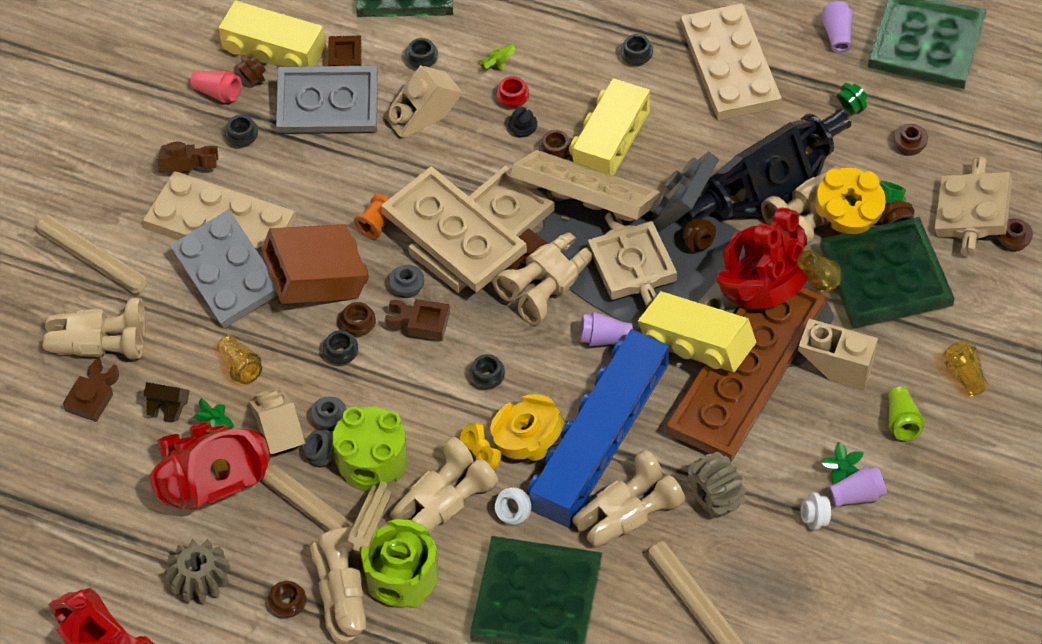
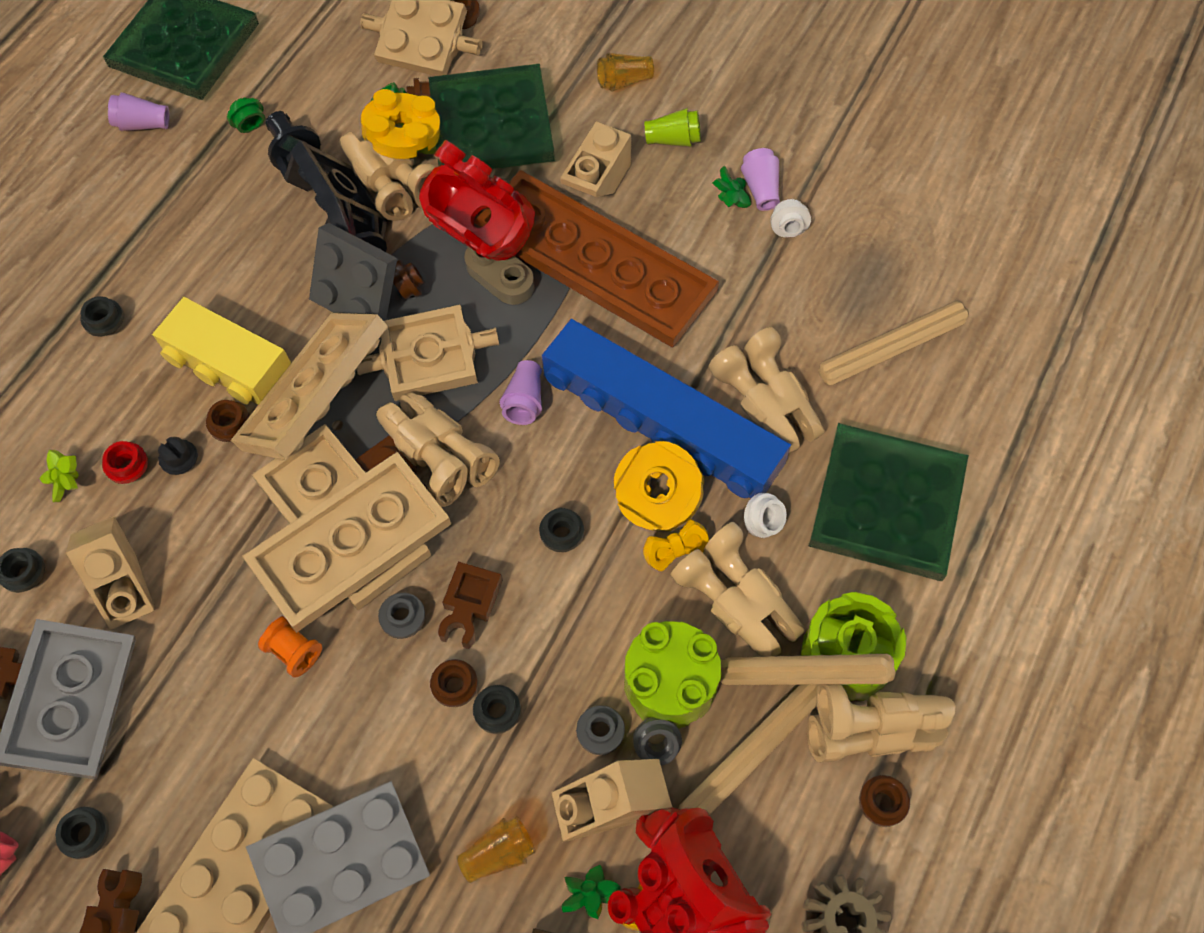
camera: 85 degrees left, 10 degrees up
dark orange brick [261,224,369,304] -> none
light yellow brick [638,291,757,373] -> none
tan plate [680,3,782,120] -> none
dark tan gear [687,451,746,518] -> none
clear yellow cone [797,250,841,292] -> none
reddish brown plate [894,124,928,156] -> none

